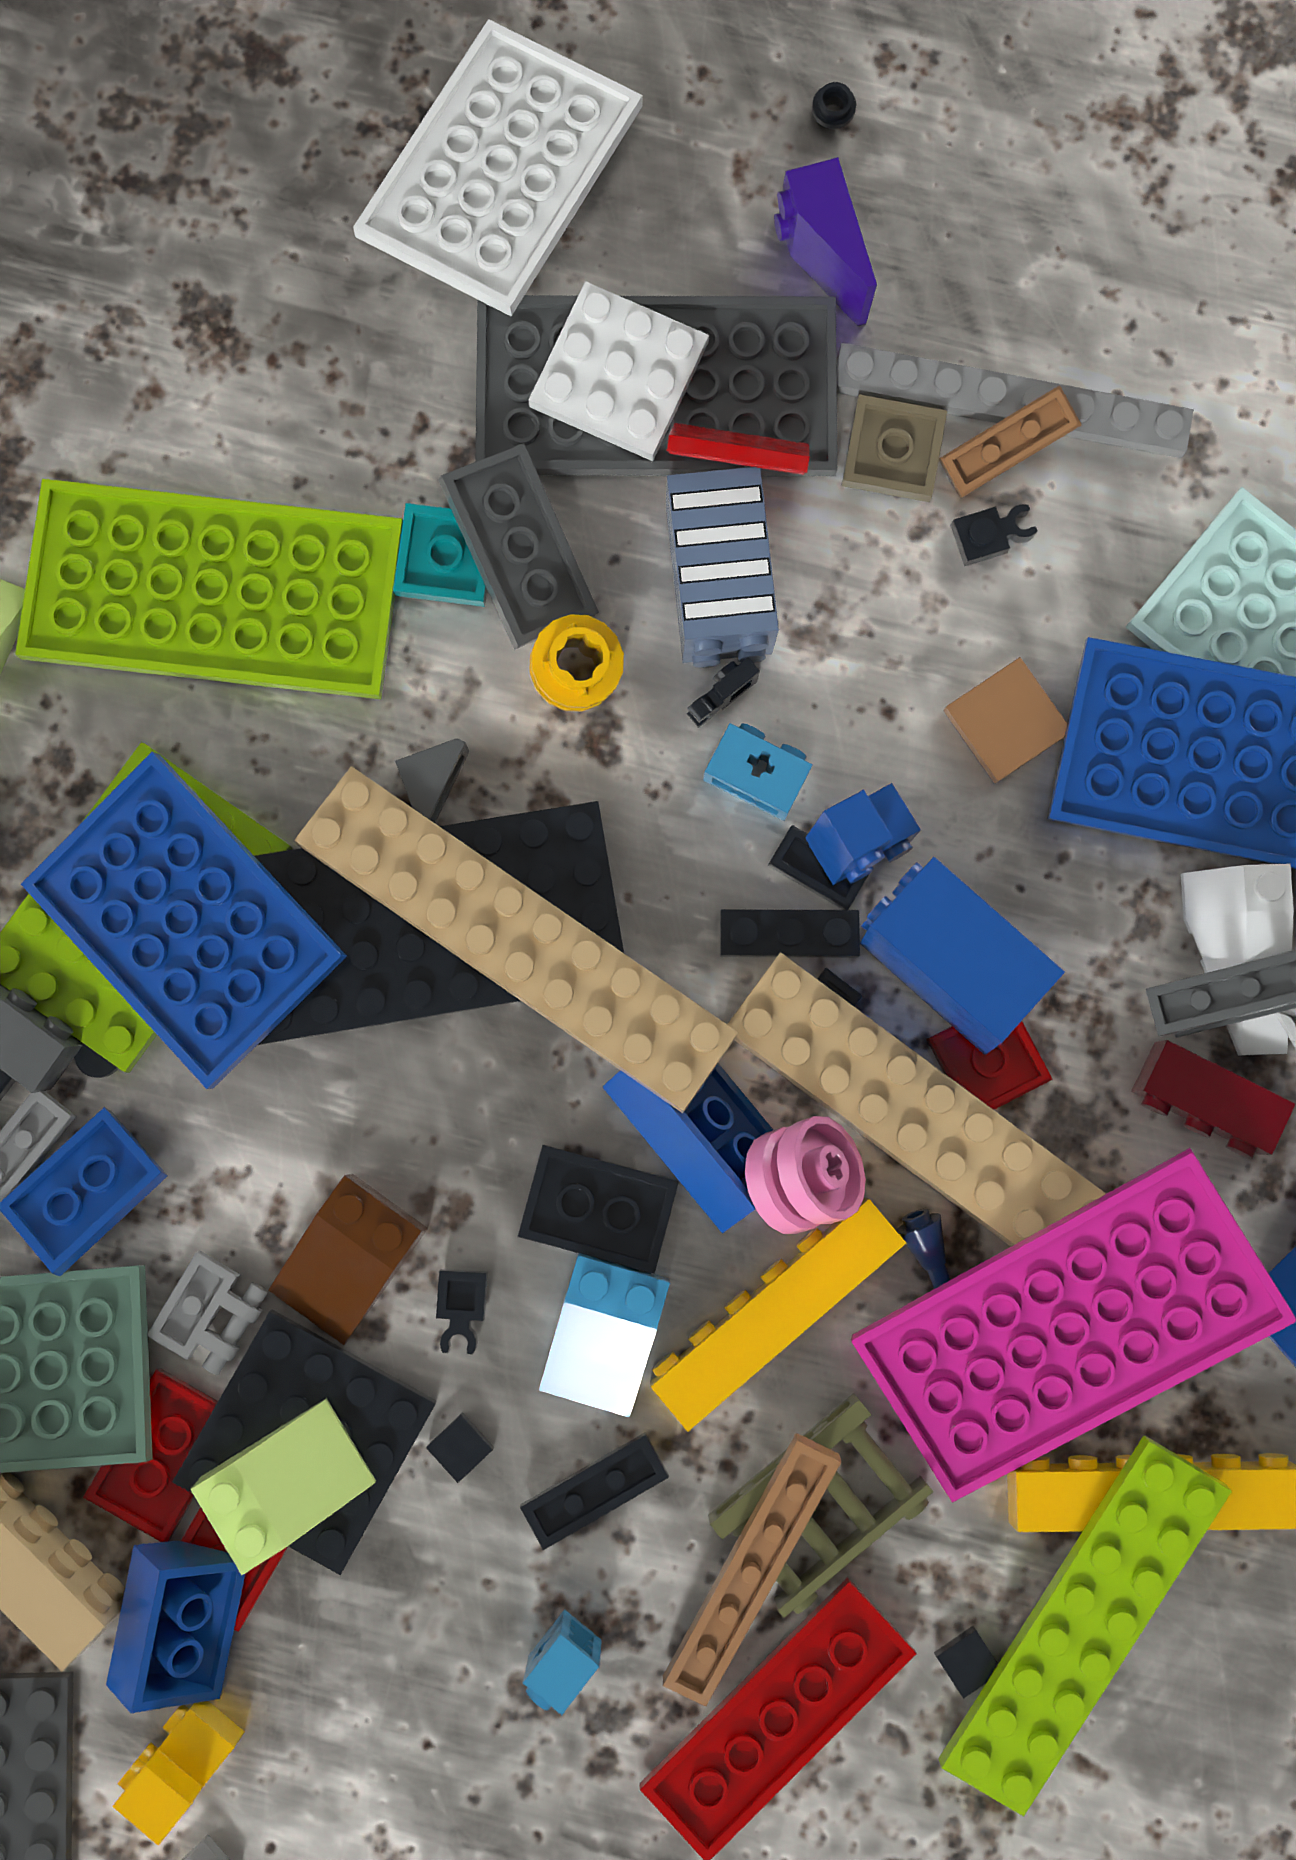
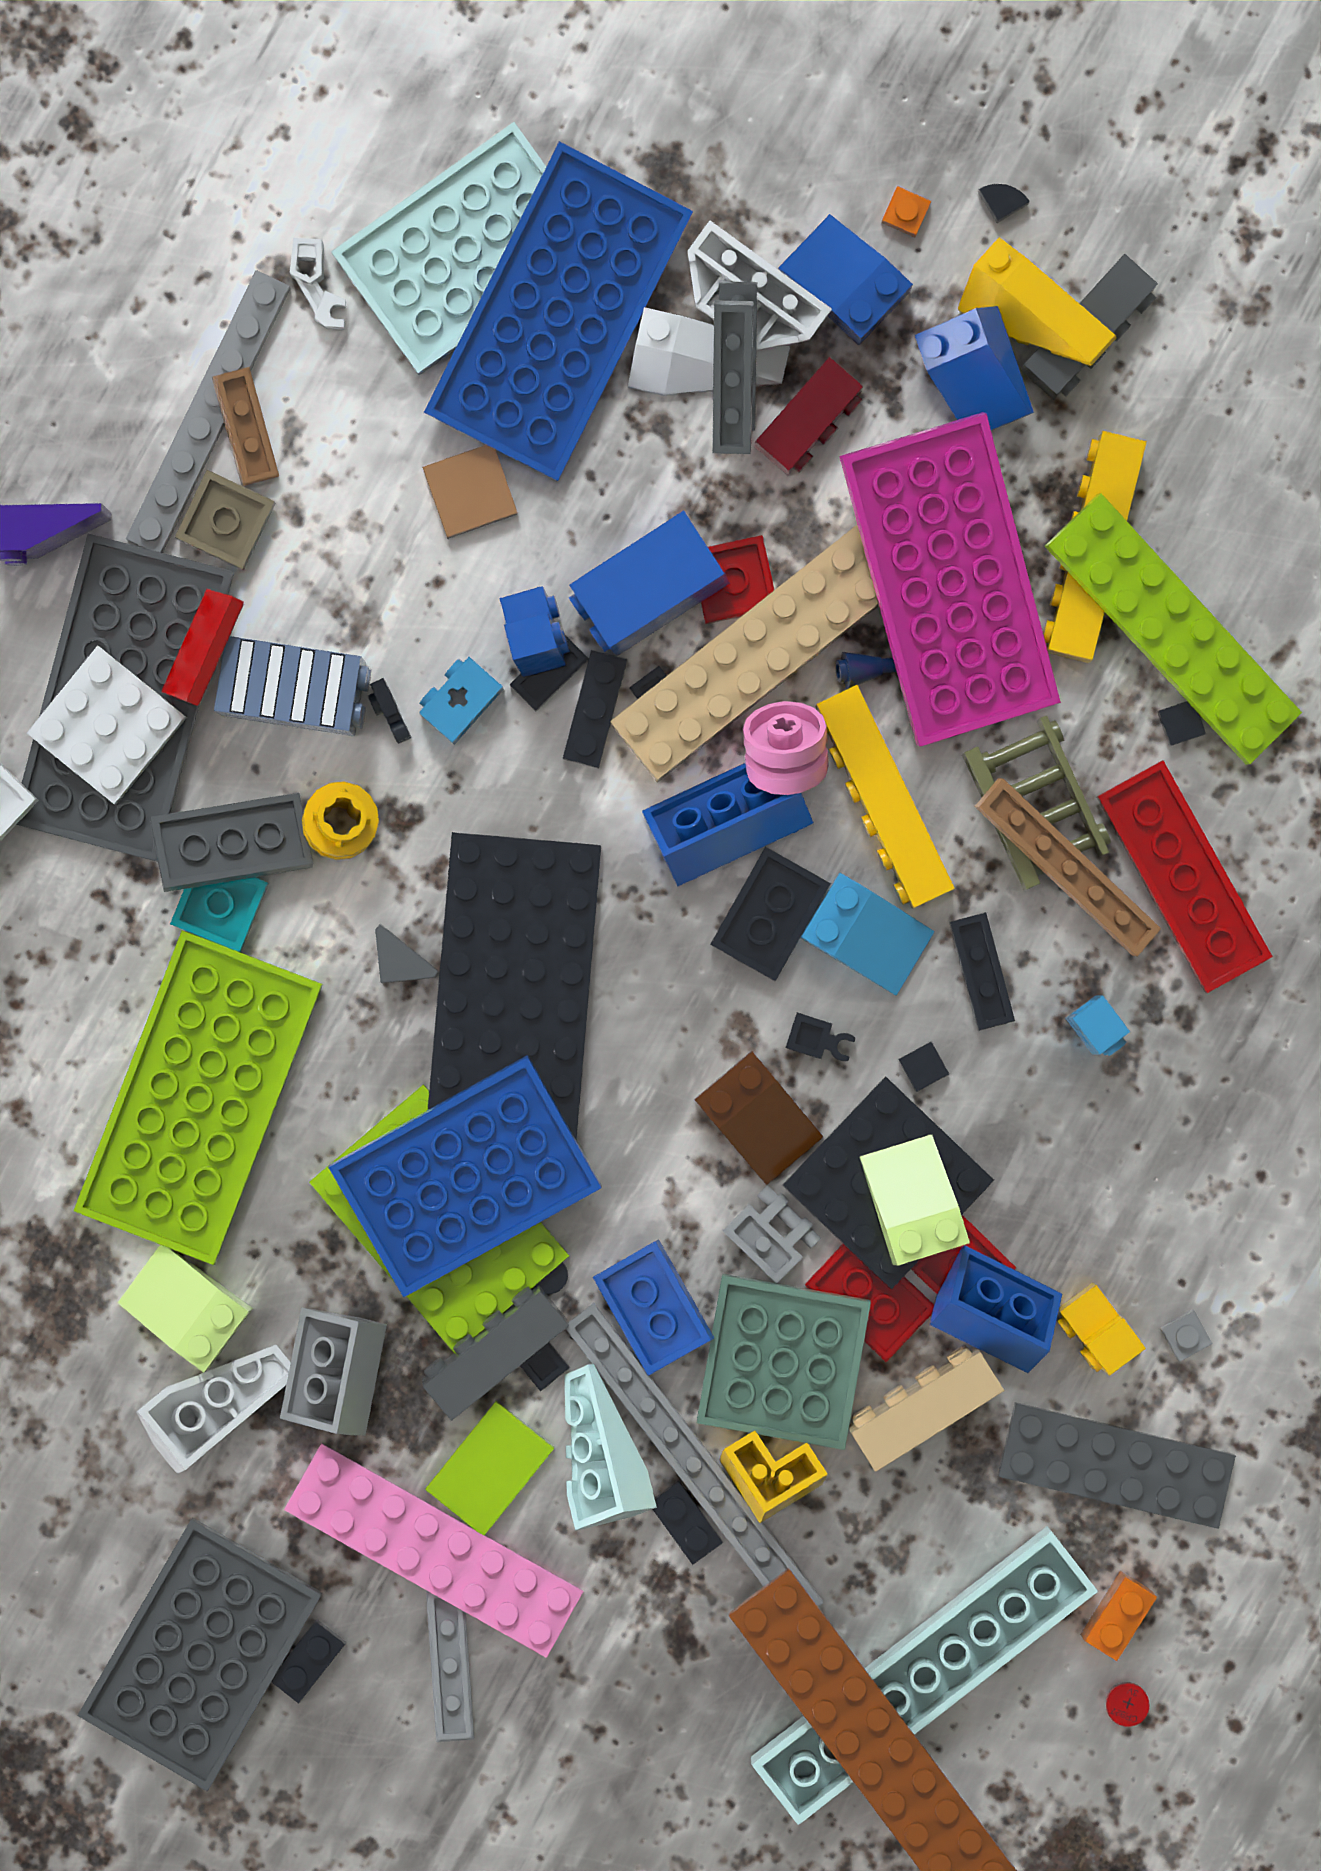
camera: 70 degrees left, 5 degrees up
tan plate [295,766,738,1113] -> none
black plate [950,504,1038,567] -> none
none -> white piece [290,238,346,330]

